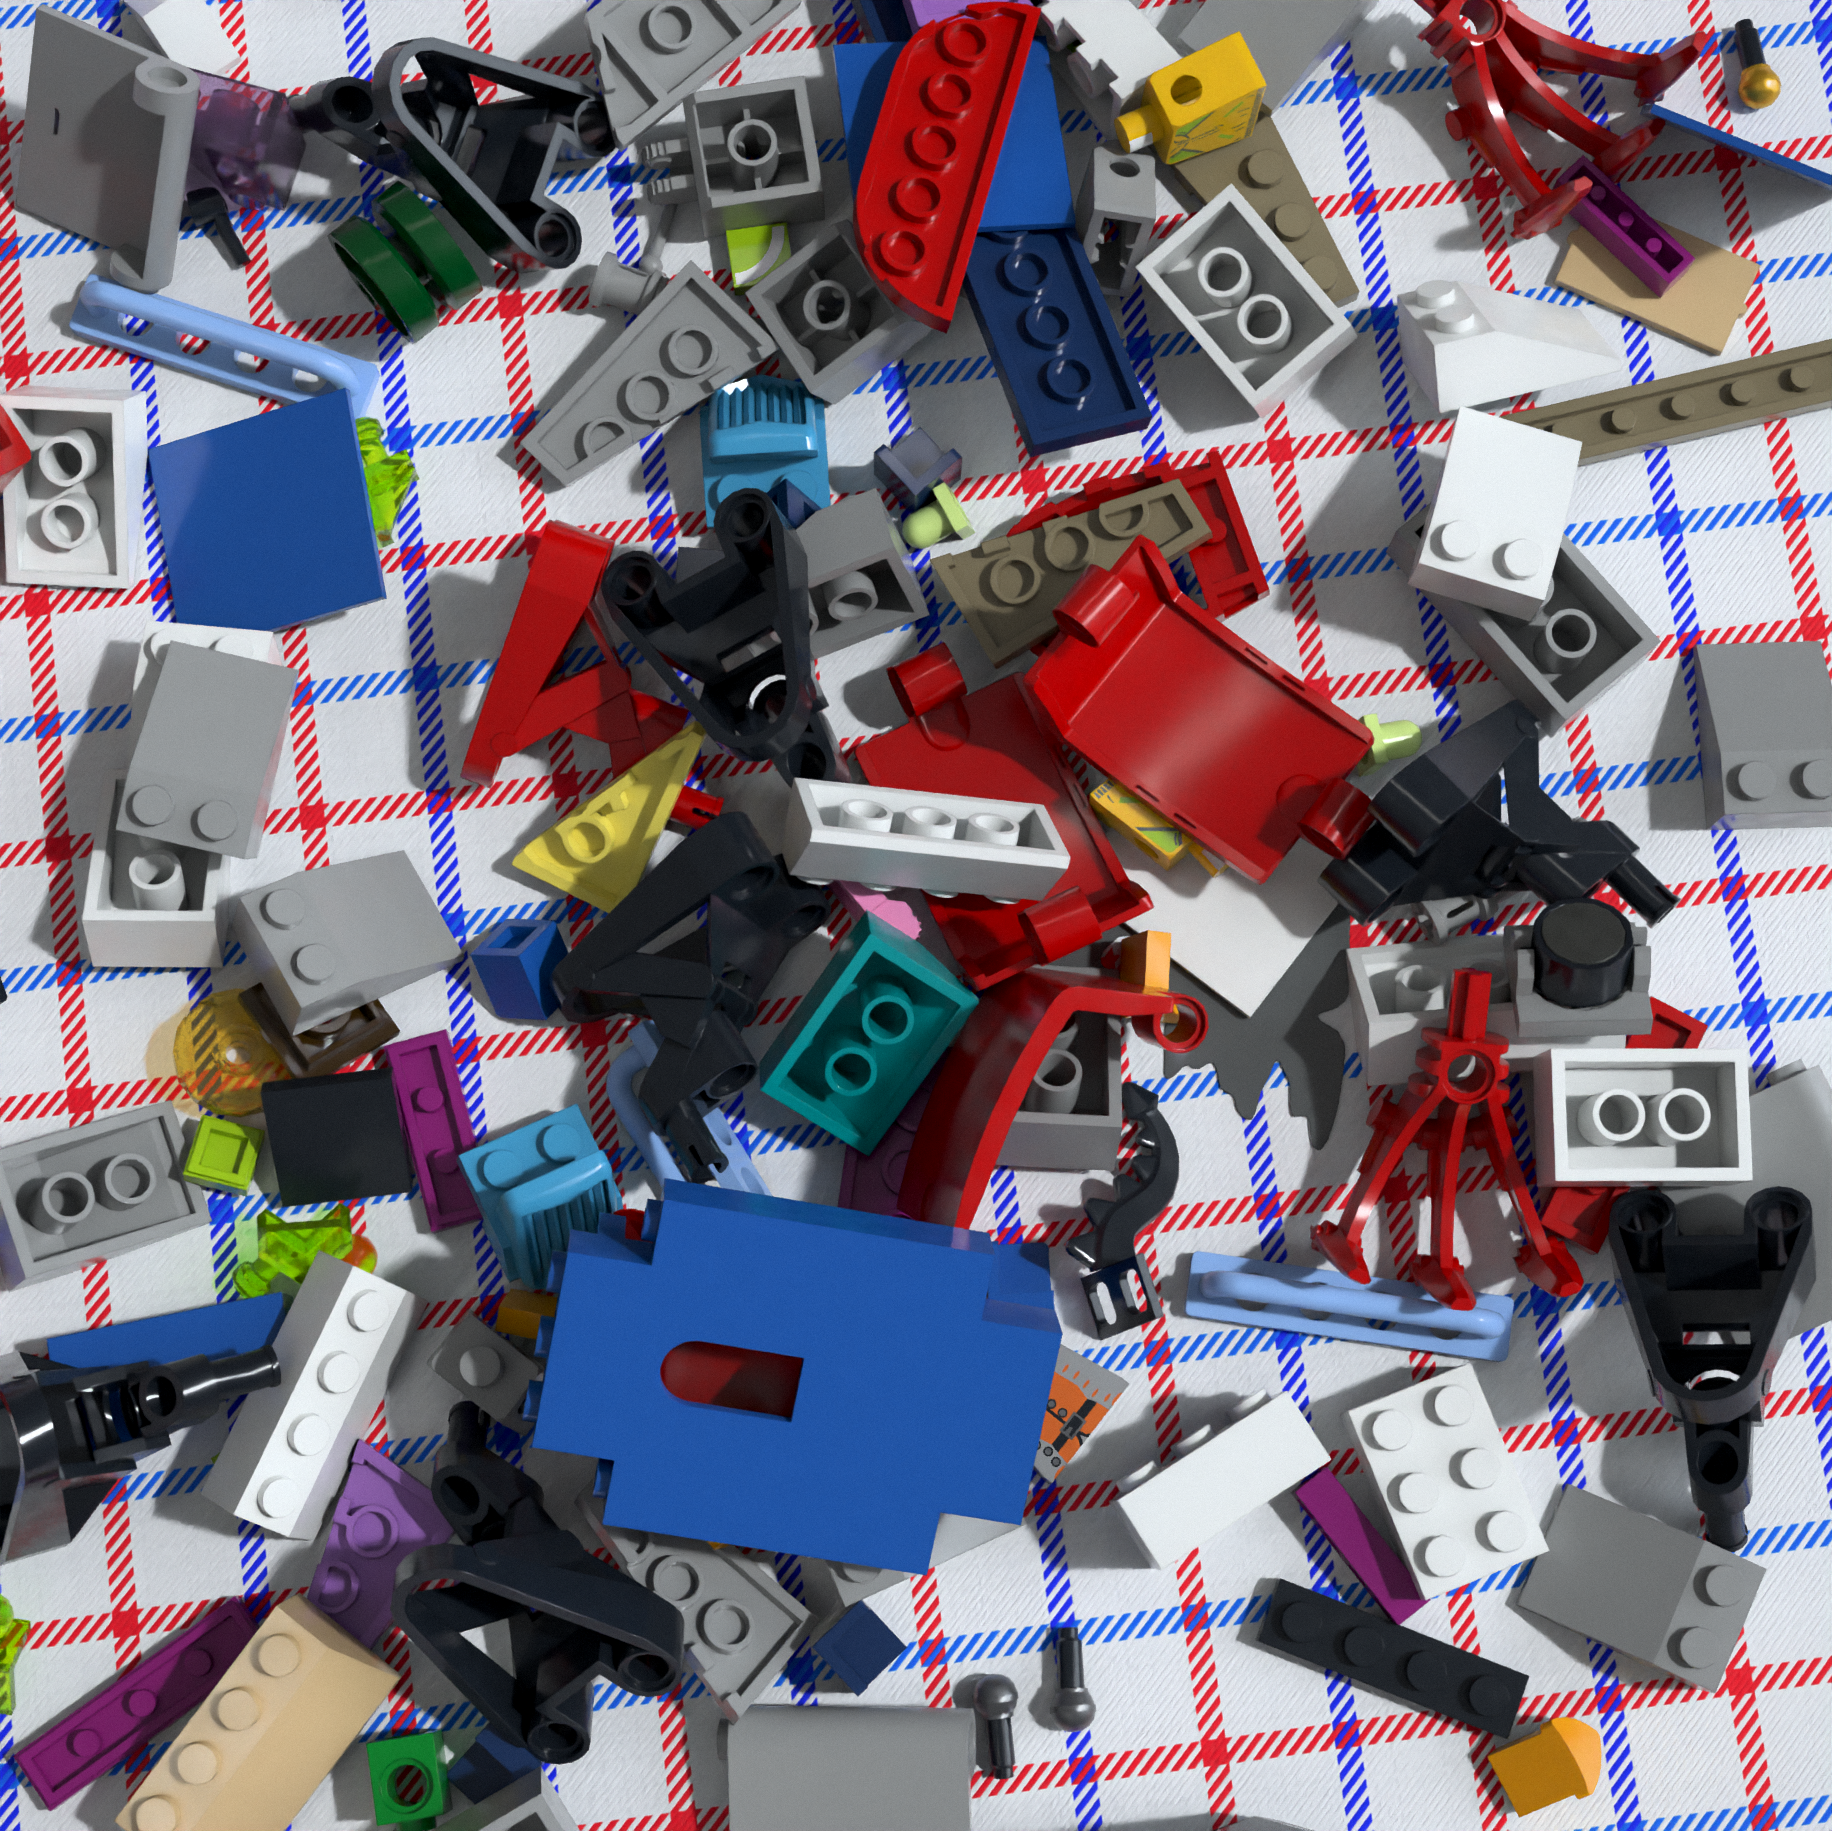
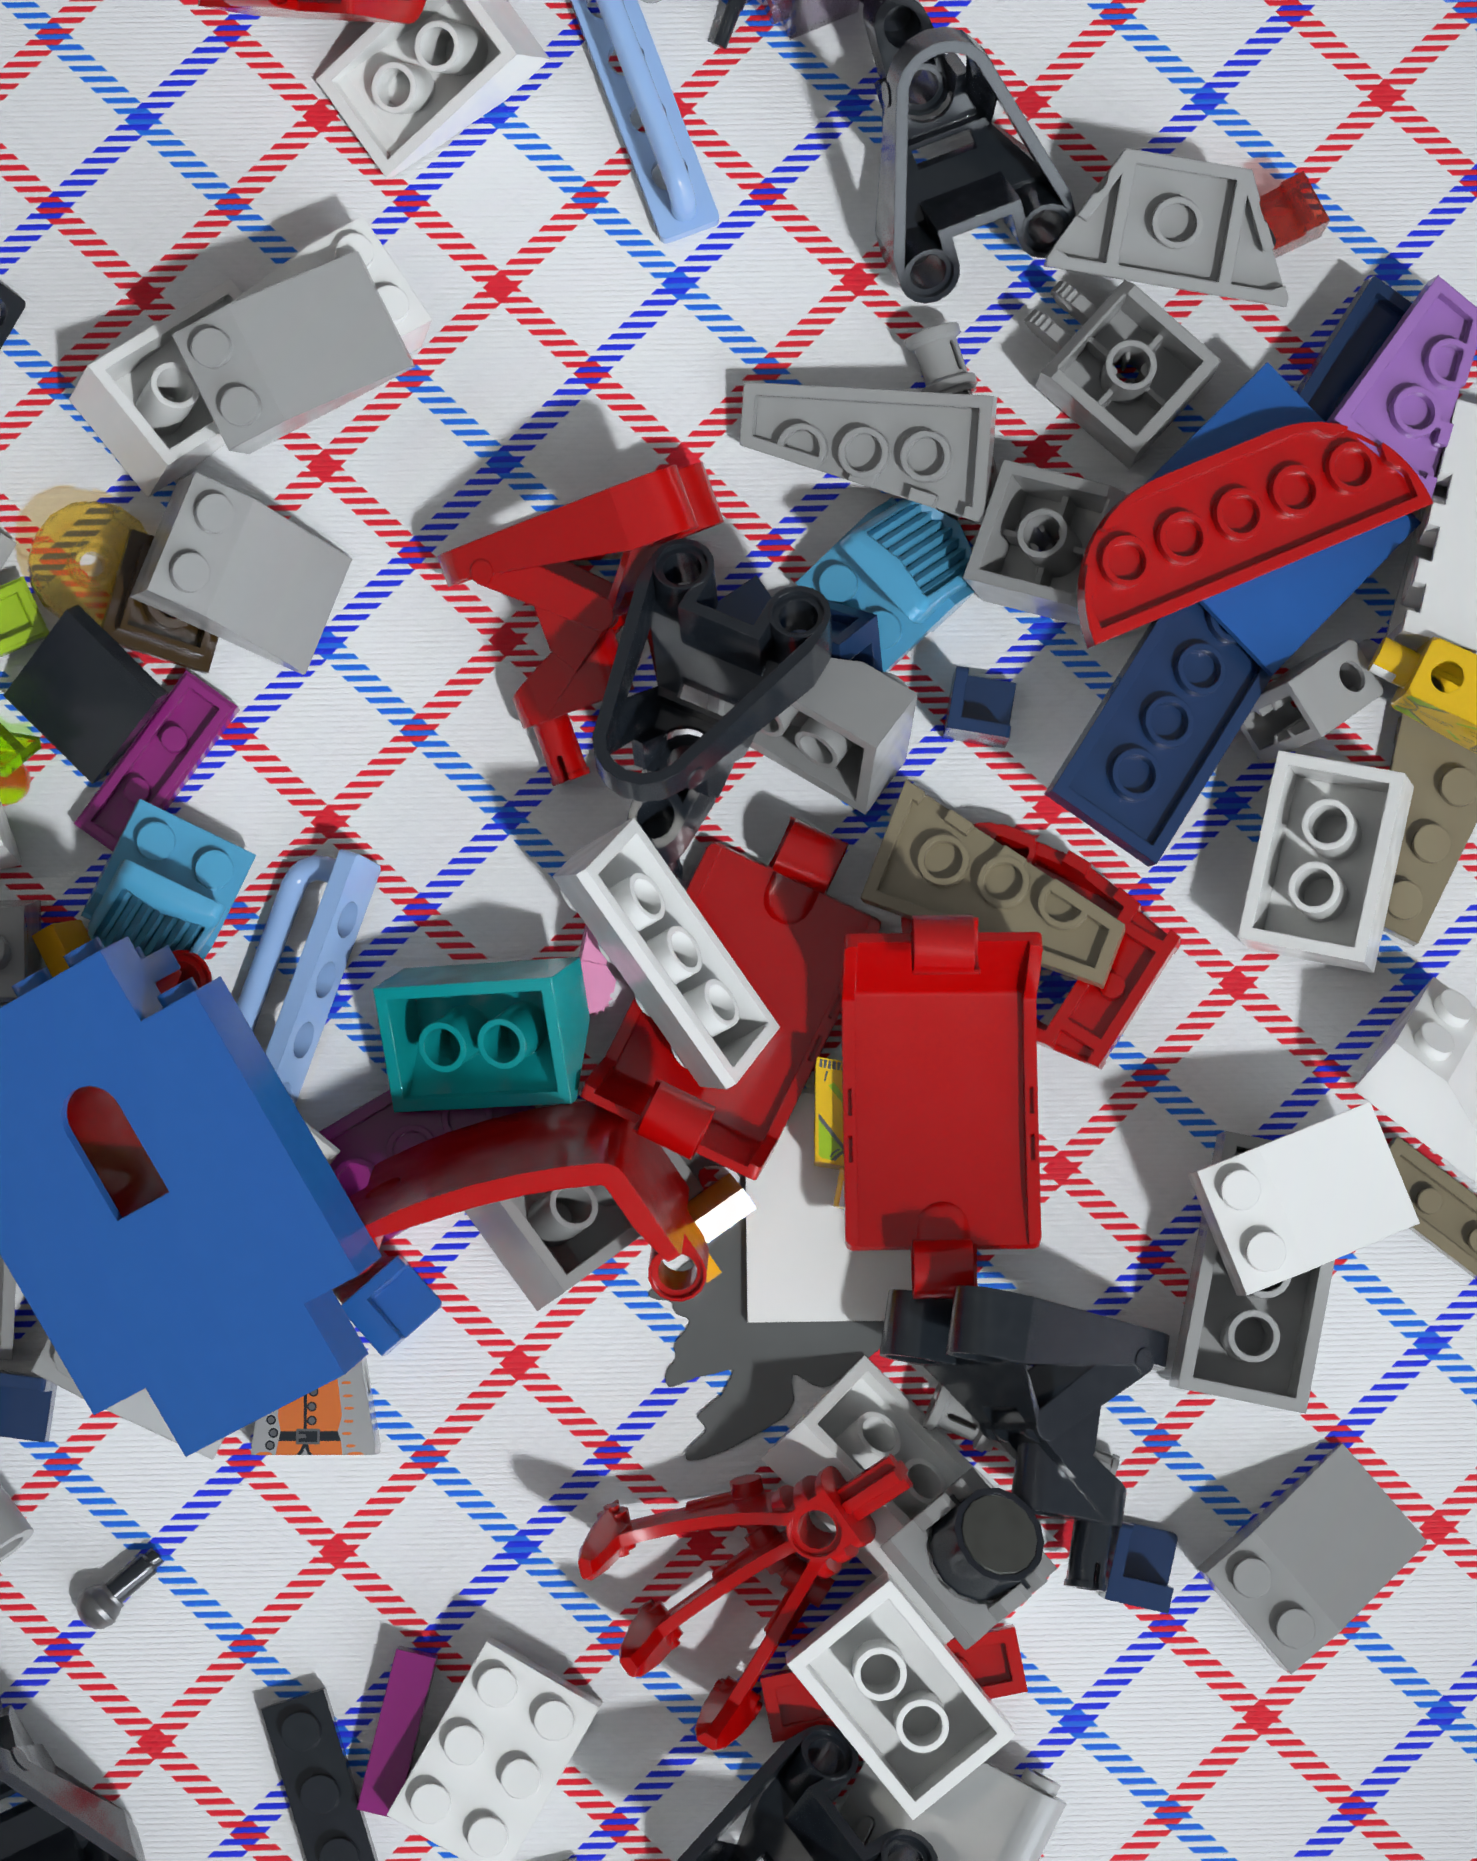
camera: 50 degrees right, 5 degrees up
blue piece [148,388,387,632] -> none
dark green wheel [327,180,483,345] -> none
clear neon green piece [355,416,419,547] -> none
blue panel [470,919,568,1020] -> none
light yellow wing [511,720,707,913] -> none
black connector [548,811,832,1184] -> none
light grey hinge [639,165,694,275] -> none
lime tile [726,222,792,296] -> none
yellowish green piece [902,482,976,549] -> none
piece [972,1674,1018,1779] -> none
black piece [1065,1082,1179,1340] -> none
white brick [1109,1388,1332,1570] -> none
light blue piece [1184,1251,1514,1362] -> none
yellowish green piece [1356,713,1422,777] -> none
none -> dark blue panel [1098,1521,1178,1614]

